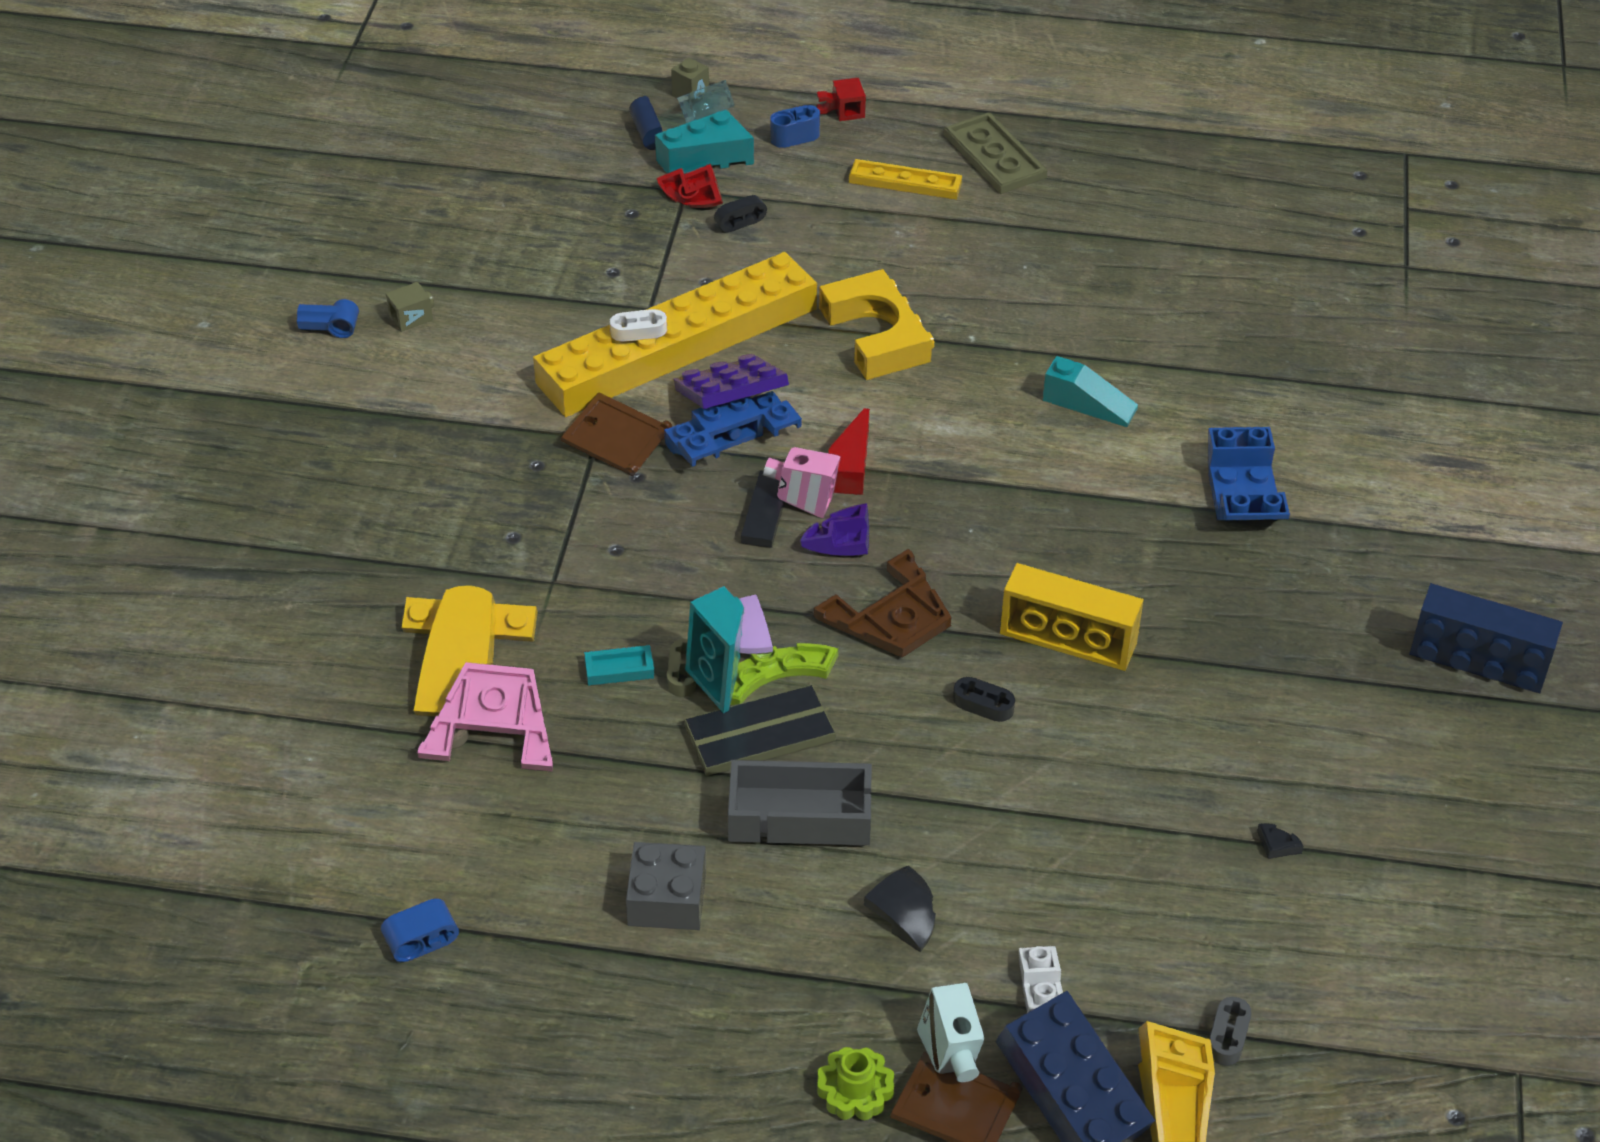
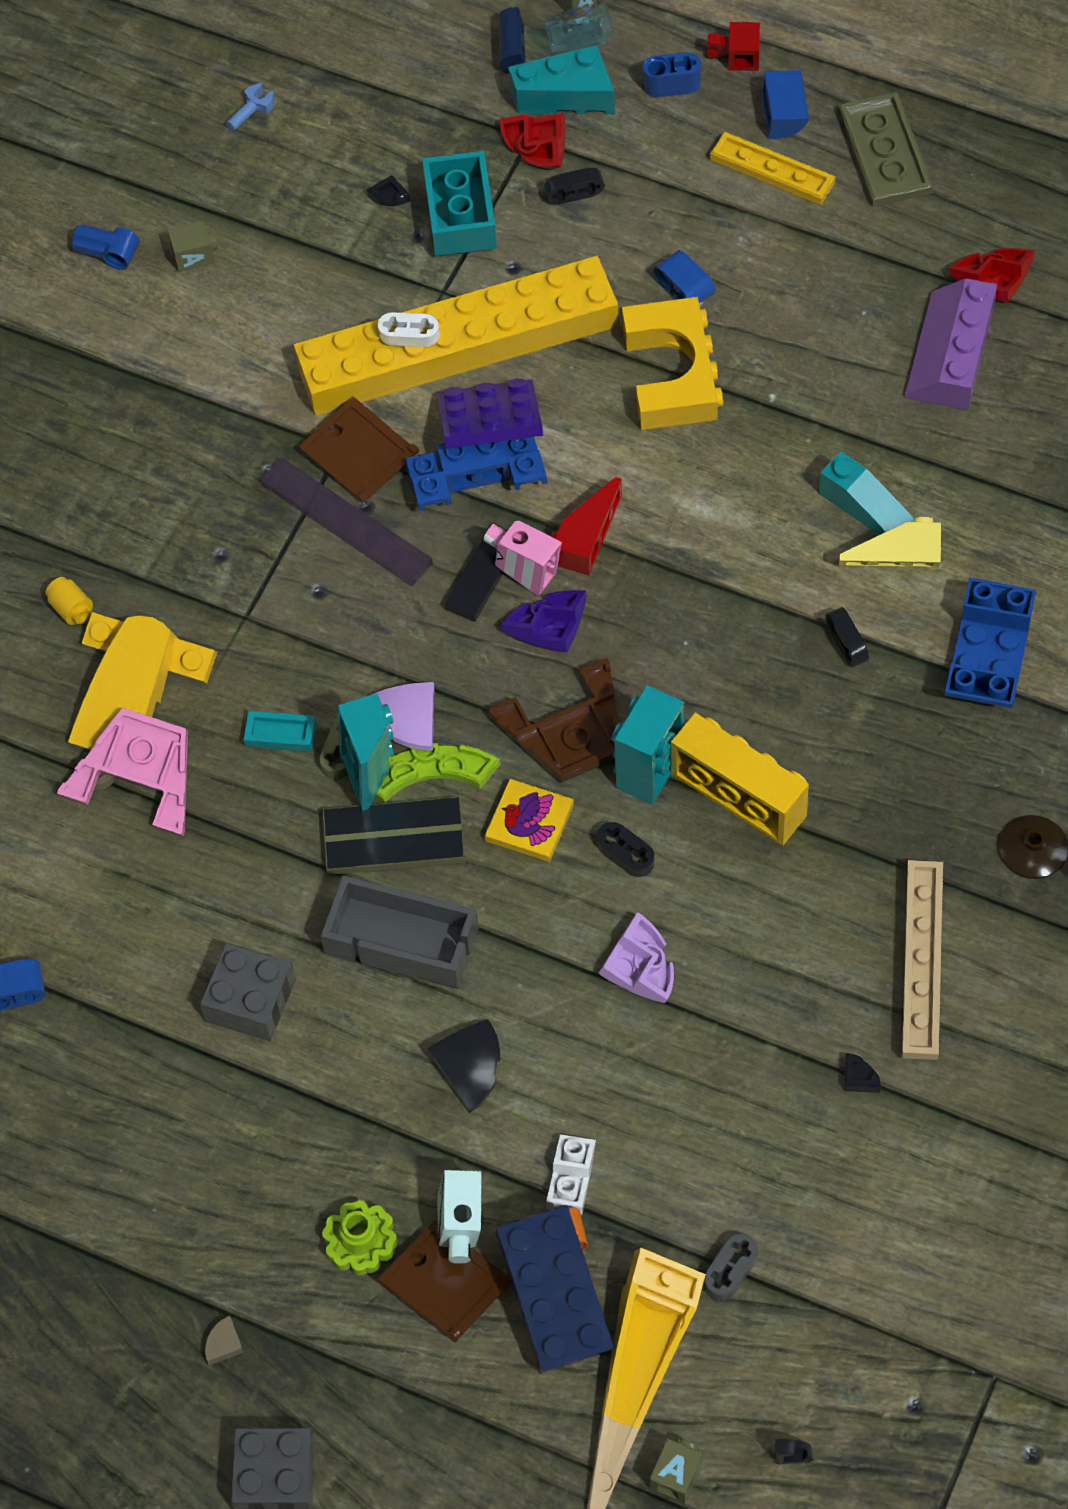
camera: 20 degrees right, 15 degrees up
none -> yellow brick [45,577,93,625]
none -> medium blue bar [226,83,275,131]
none -> clear purple tile [261,458,433,587]
none -> black tile [367,175,410,206]
none -> teal brick [422,151,497,256]
none -> yellow tile [485,779,574,862]
none -> lavender brick [598,912,674,1003]
none -> teal brick [612,685,684,805]
none -> blue beam [653,250,715,304]
none -> blue brick [761,70,809,139]
none -> black beam [826,607,869,667]
none -> light yellow slope [839,517,941,568]
none -> tan plate [902,860,943,1060]
none -> medium lavender slope [905,278,997,410]
none -> red brick [950,248,1035,303]
none -> dark brown dish [998,815,1068,879]

